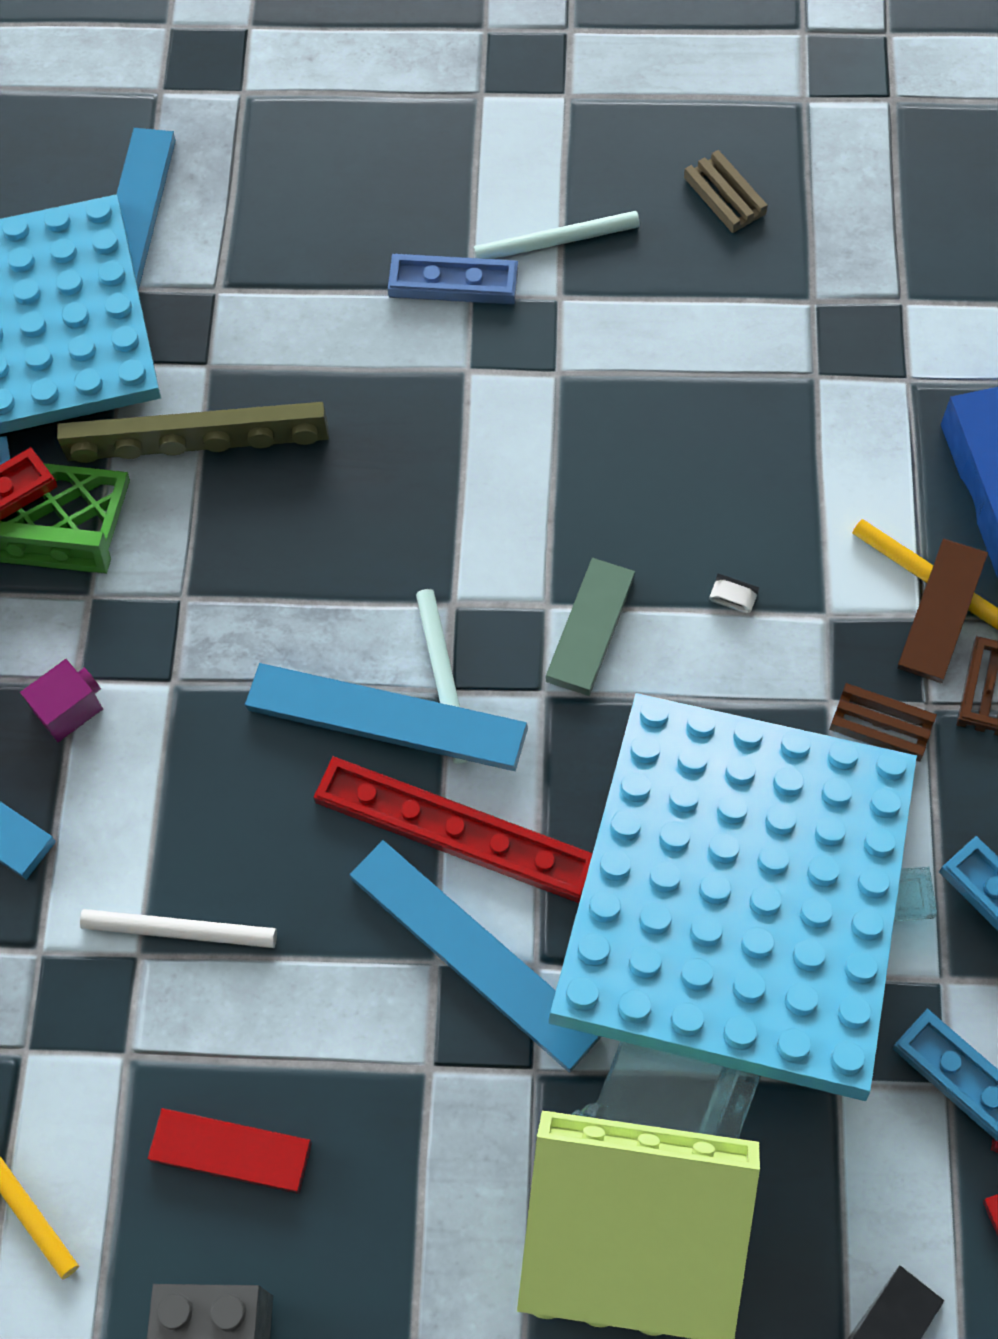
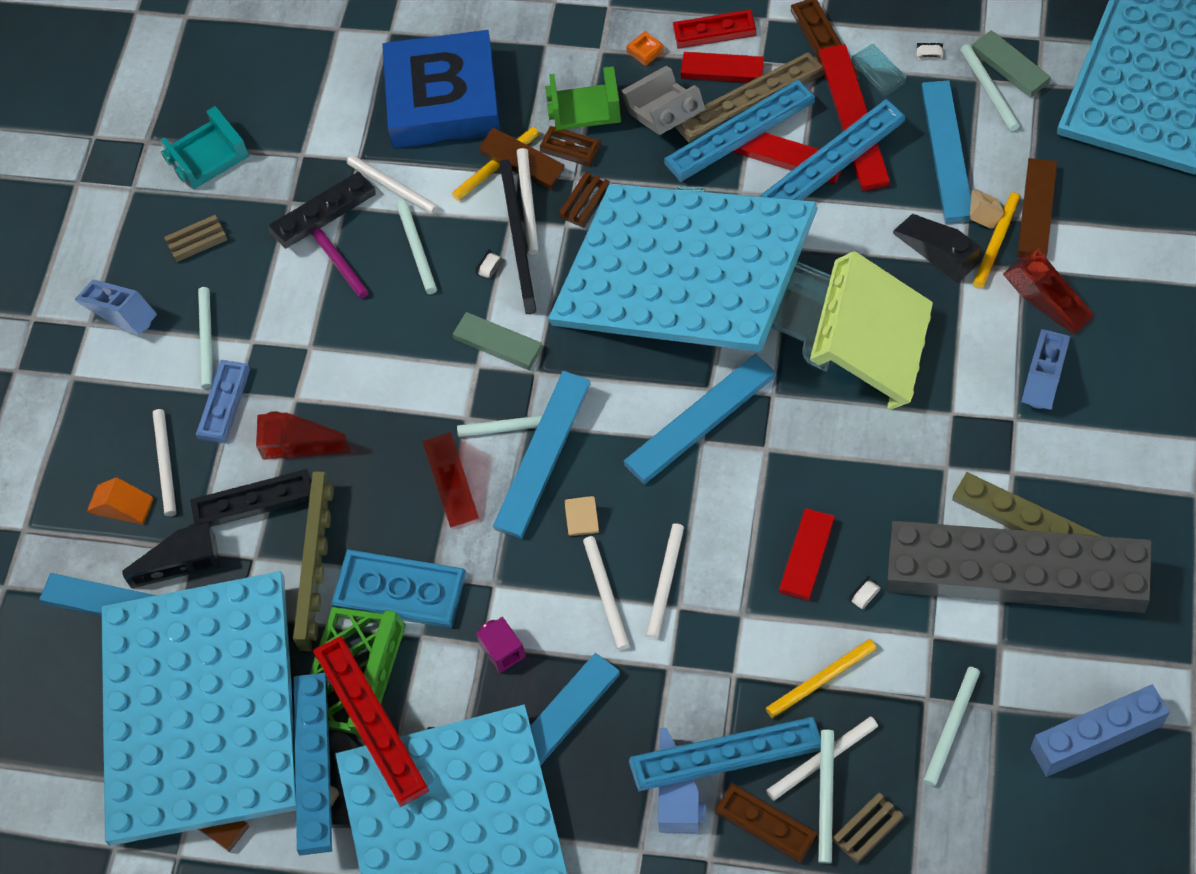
camera: 80 degrees left, 5 degrees down
red tile [313,756,593,903] -> none
none -> medium blue slope [75,279,157,335]
none -> orange slope [87,477,154,525]
none -> black slope [122,522,220,589]
none -> white bar [153,409,177,517]
none -> teal panel [160,106,249,190]
none -> black plate [190,469,311,527]
none -> clear red slope [256,411,350,460]
none -> black plate [268,171,376,249]
none -> magenta bar [312,228,369,299]
none -> dark azure tile [331,549,466,629]
none -> white bar [347,155,438,215]
none -> light aqua bar [396,200,437,294]
none -> clear red slope [422,432,479,528]
none -> black tile [499,159,537,314]
none -> white bar [517,148,539,255]
none -> tan slope [565,496,599,537]
none -> white bar [583,536,630,651]
none -> white piece [849,576,881,609]

